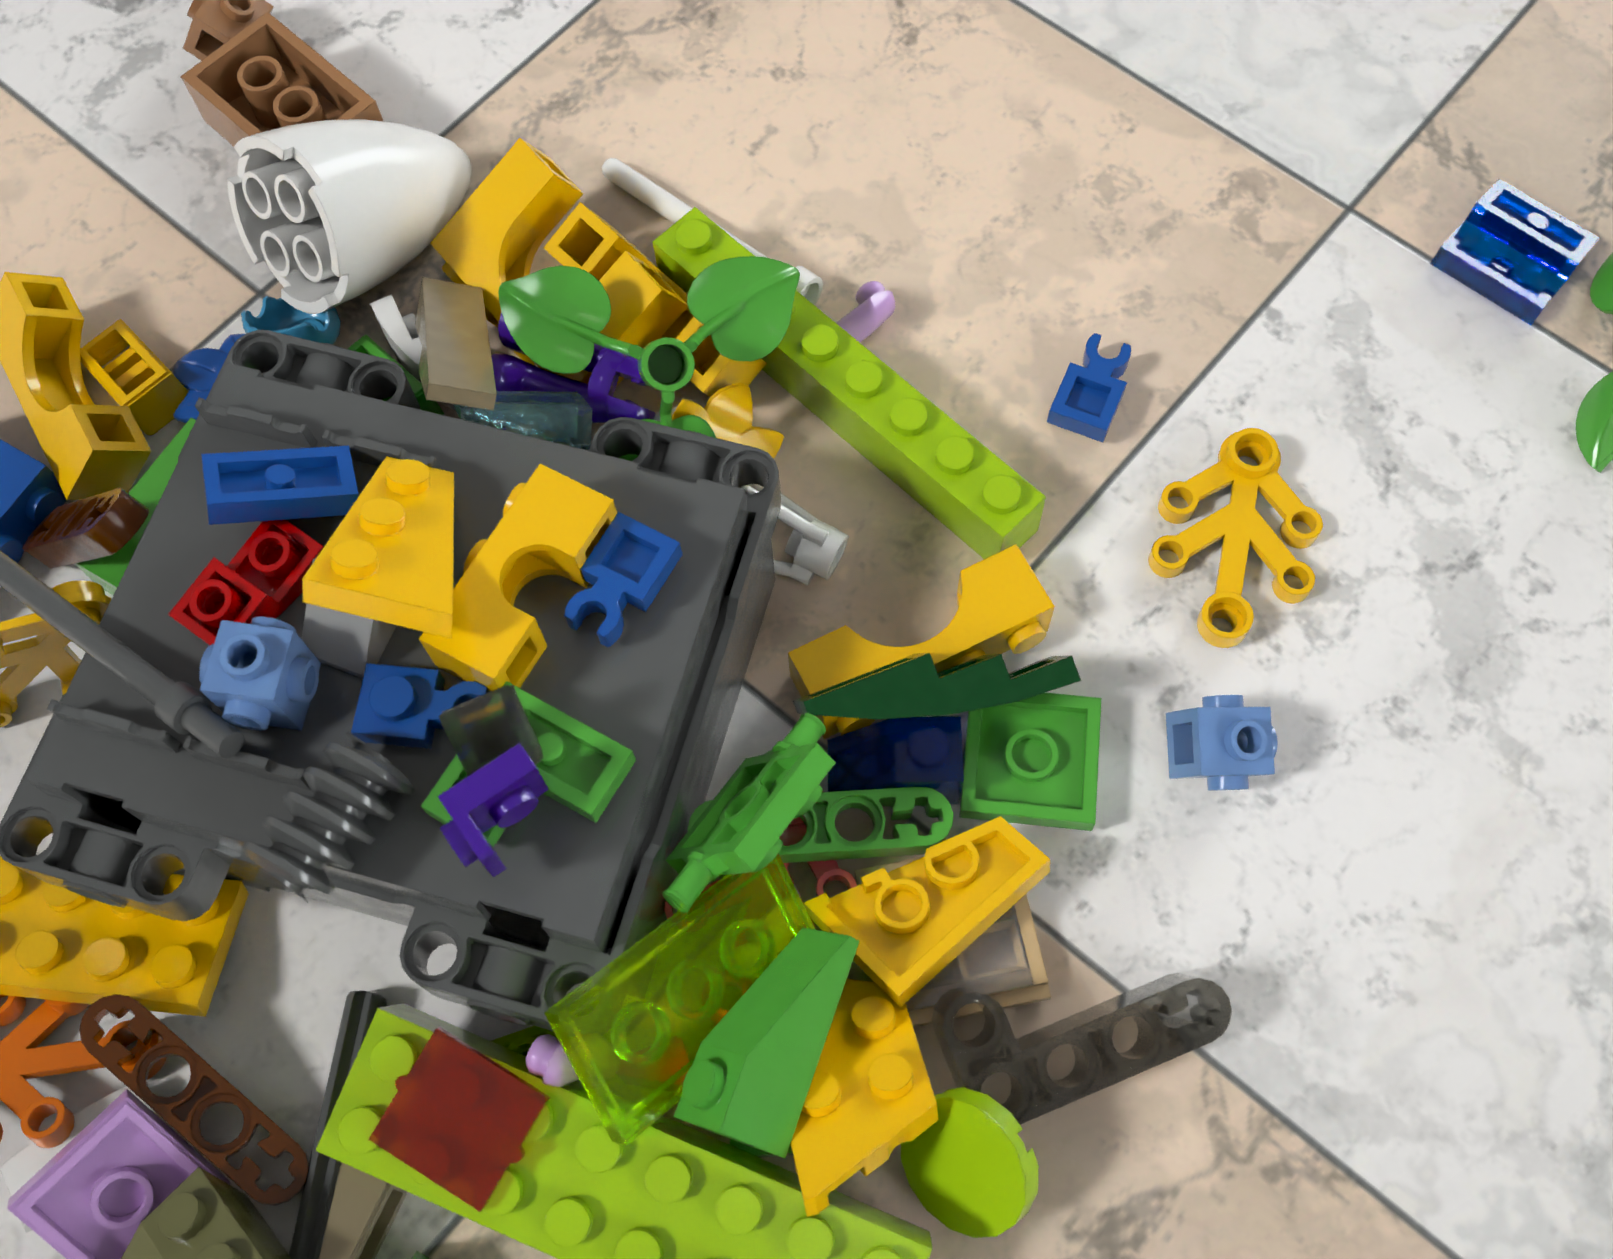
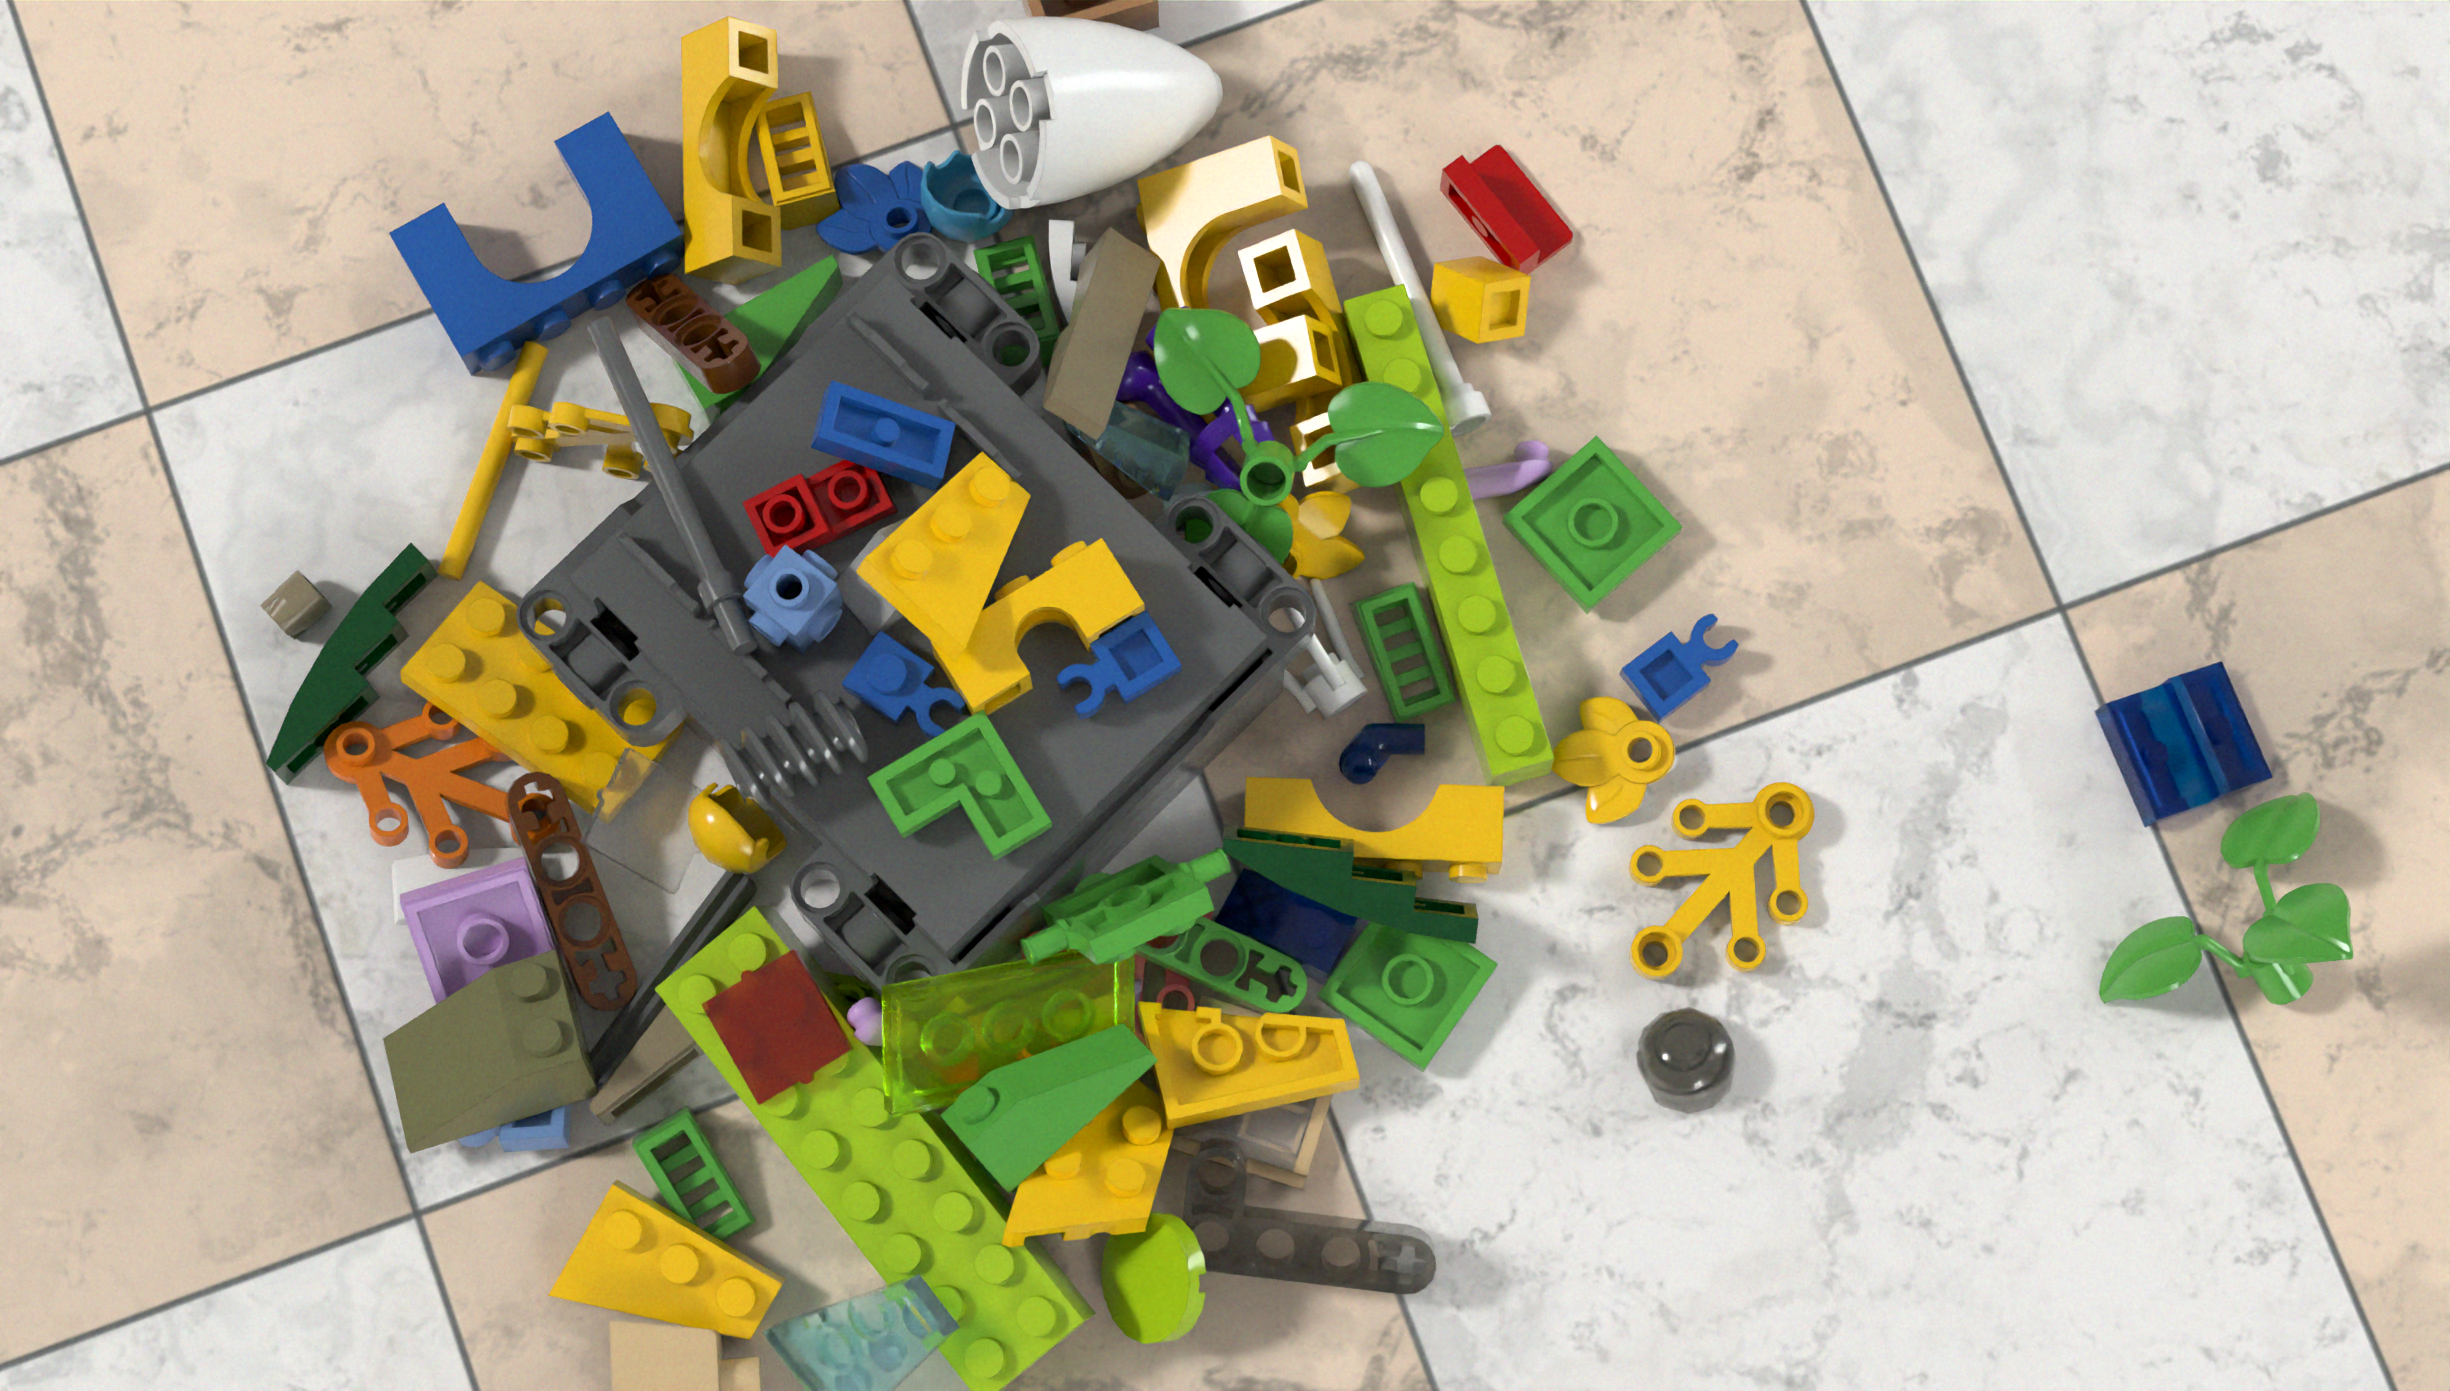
camera: 25 degrees right, 10 degrees up
dark purple bracket [438,743,549,878] -> none
clear smoke slope [439,685,544,776] -> none
medium blue brick [1166,695,1278,791] -> none
none -> clear piece [580,748,703,894]
none -> yellow hair [688,782,787,874]
none -> clear blue arm [1339,723,1425,785]
none -> bright green slope [1349,582,1456,723]
none -> yellow panel [1430,256,1531,344]
none -> red panel [1440,145,1573,275]
none -> bright green plate [1502,435,1682,614]
none -> yellow plate [1551,696,1676,824]
none -> clear smoke hair [1636,1007,1736,1114]

